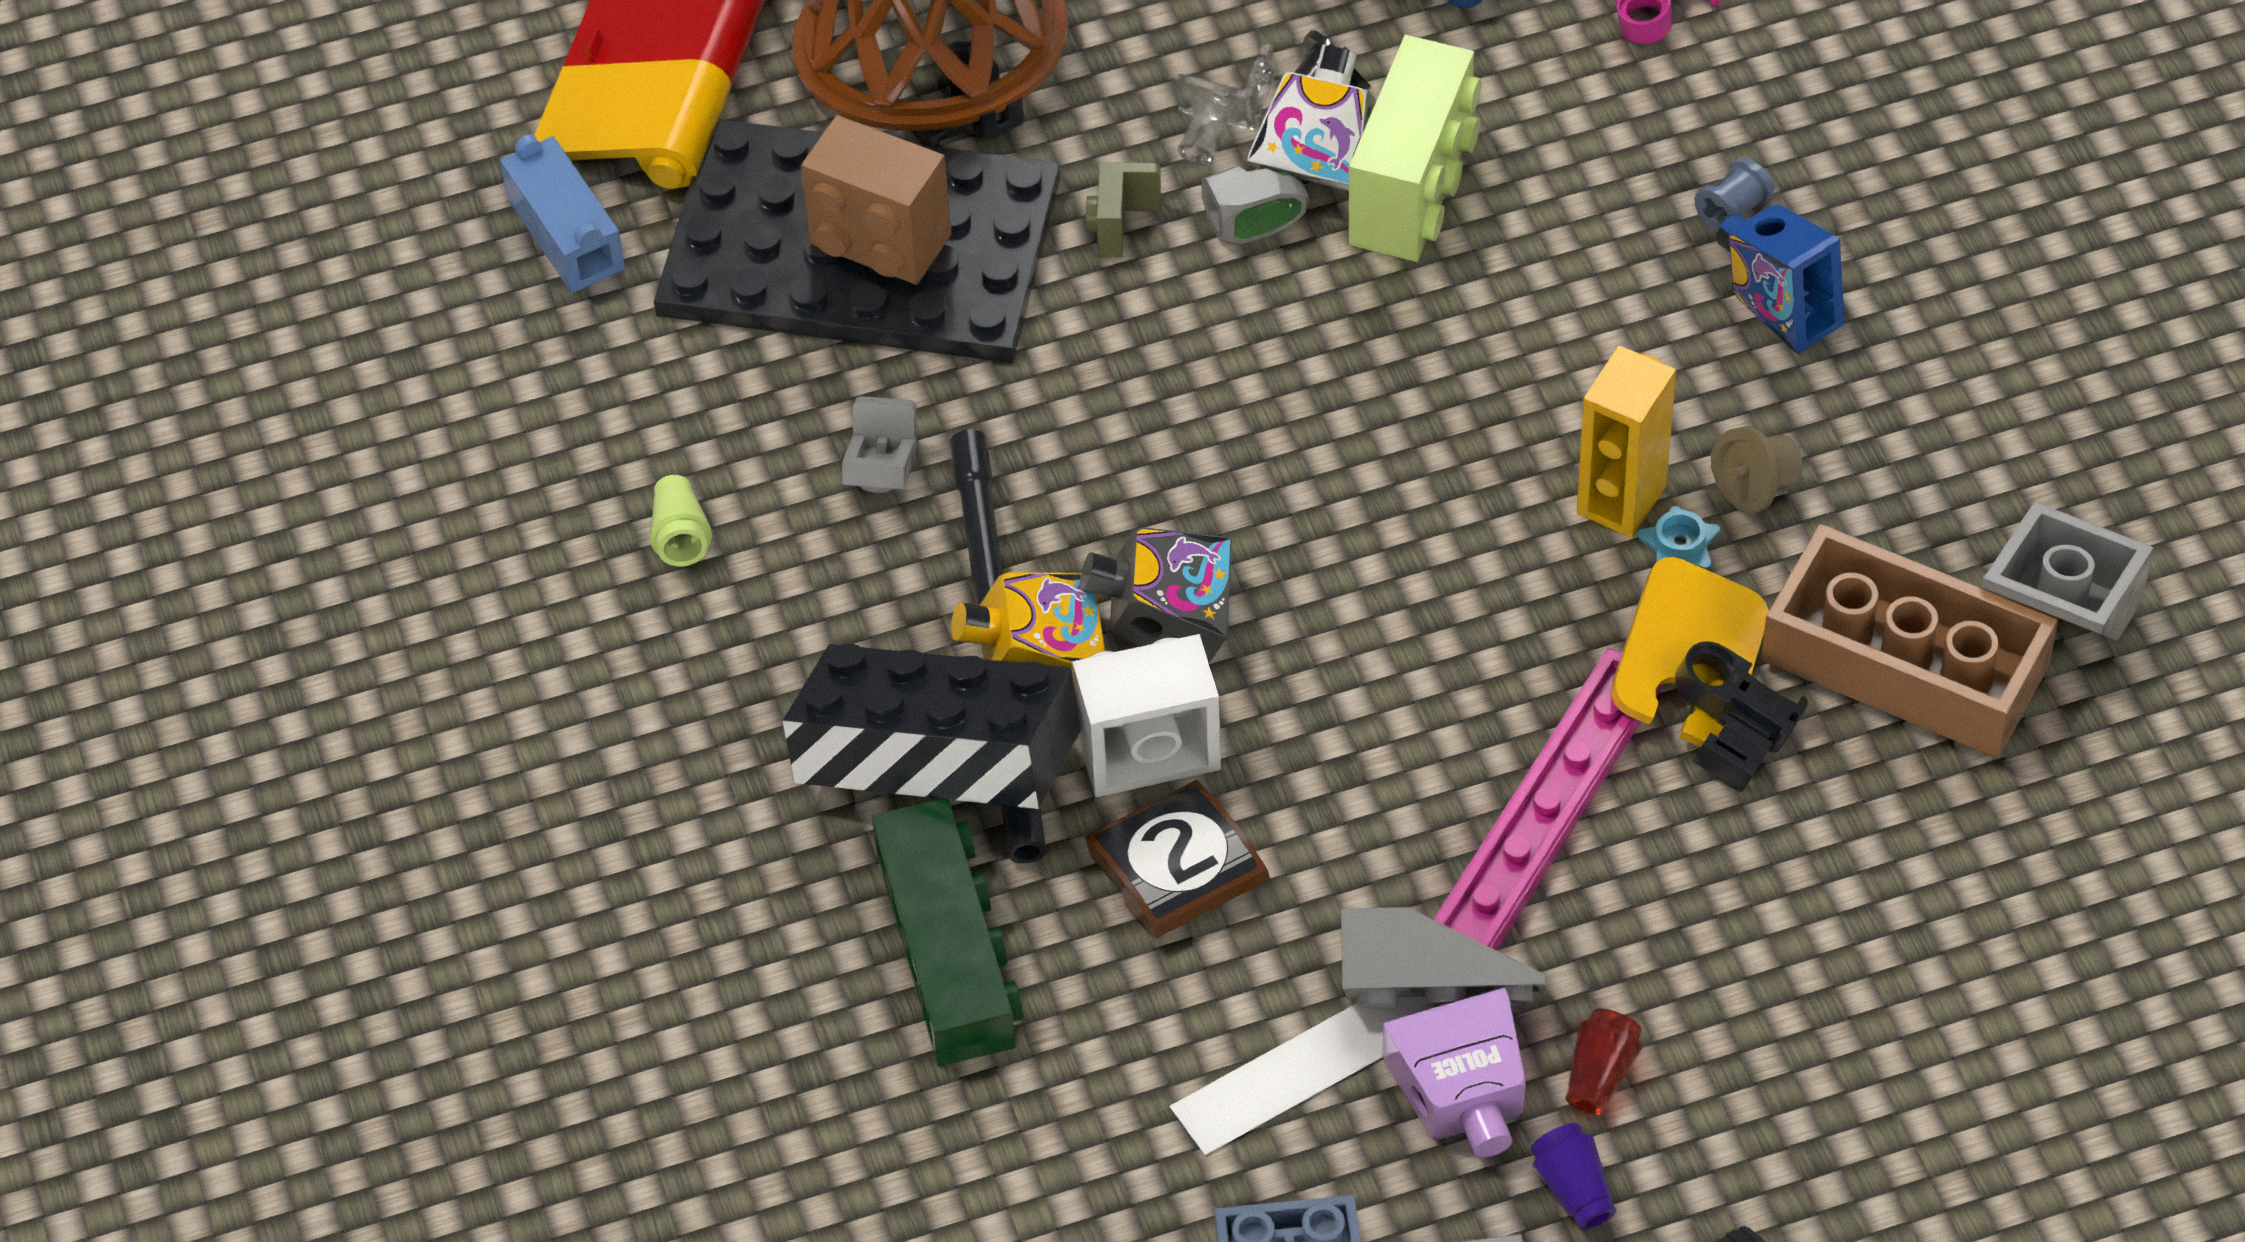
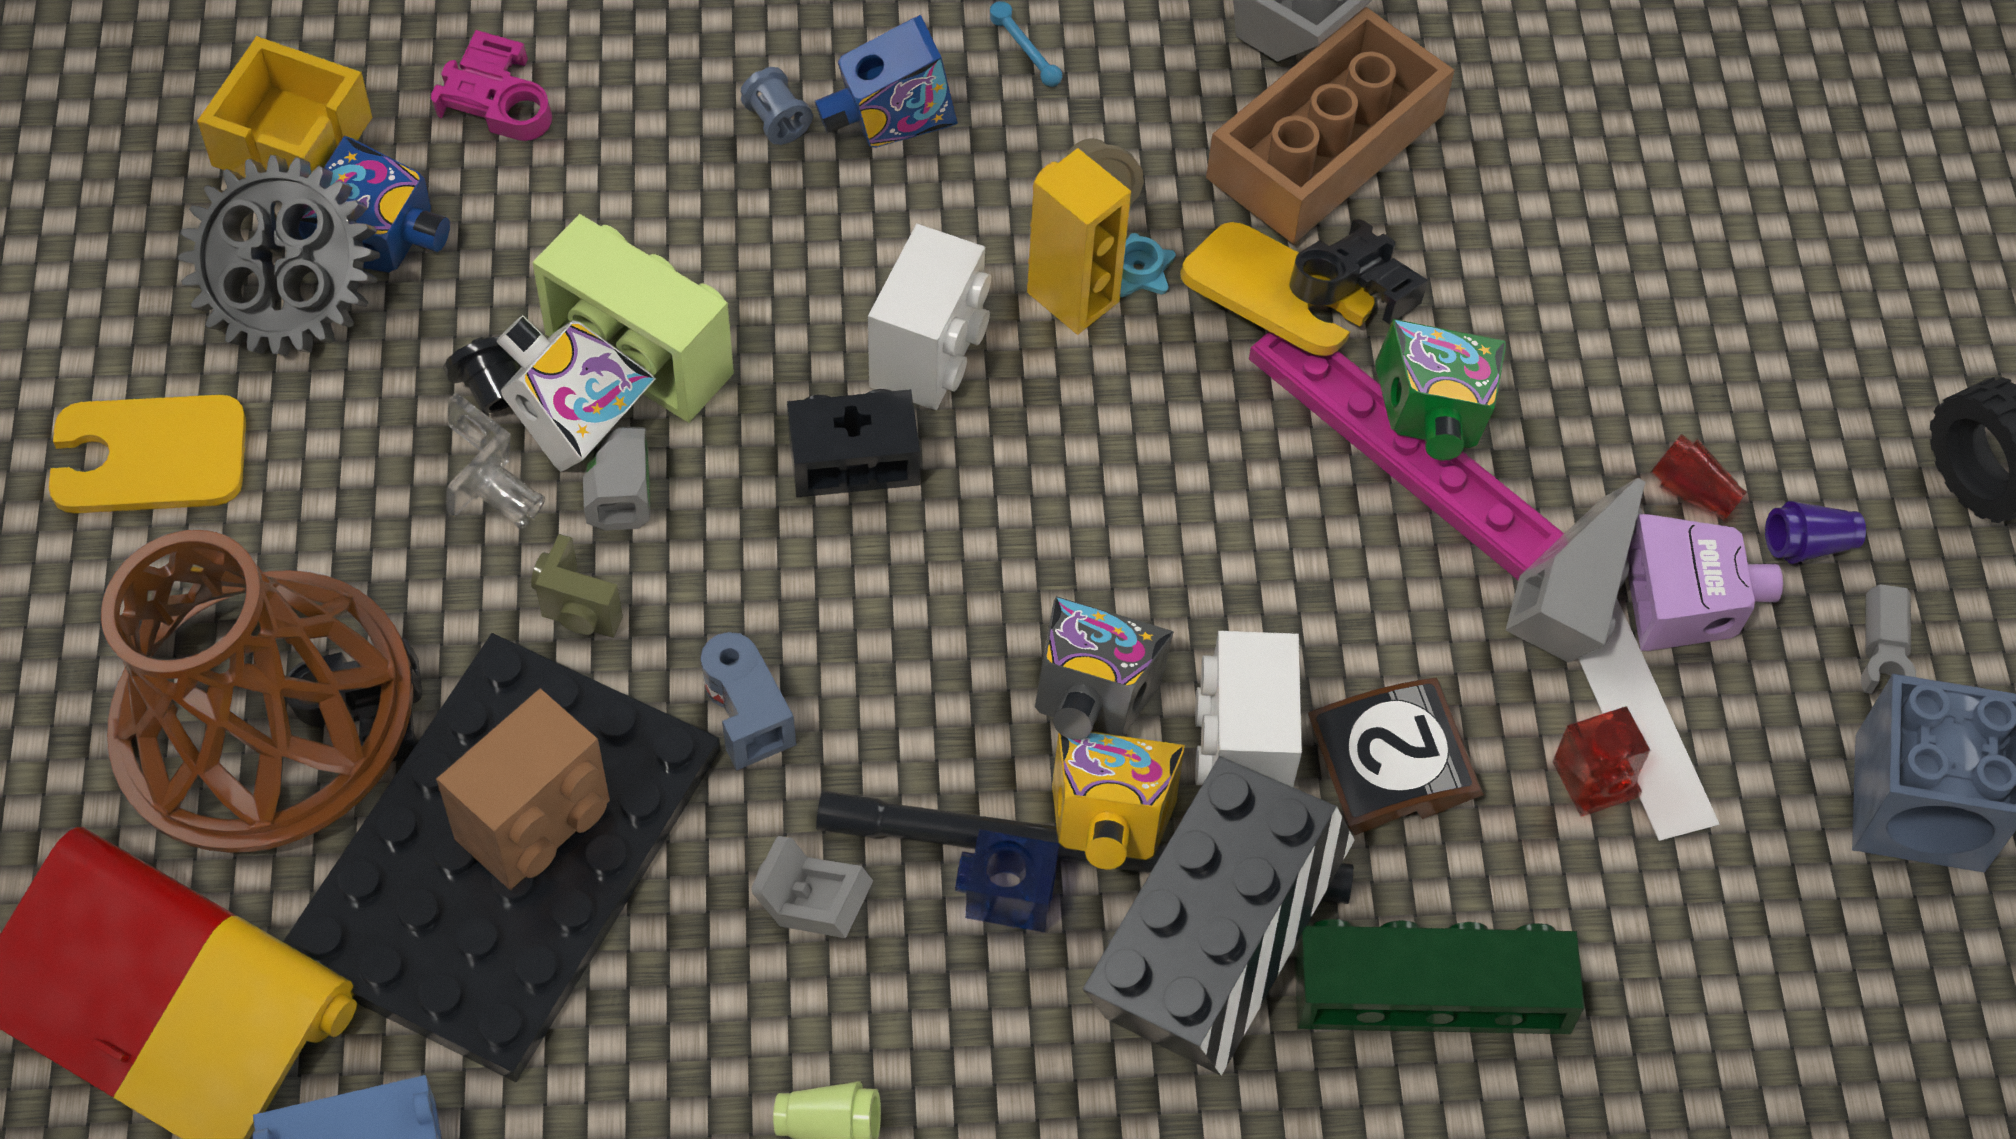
camera: 80 degrees left, 5 degrees up
none -> sand blue leg [700,632,796,771]
none -> black brick [787,389,920,498]
none -> white brick [868,223,991,411]
none -> clear blue brick [955,829,1060,933]
none -> dark azure hinge [990,1,1063,87]
none -> green torso [1375,319,1506,460]
none -> clear red brick [1552,706,1651,817]

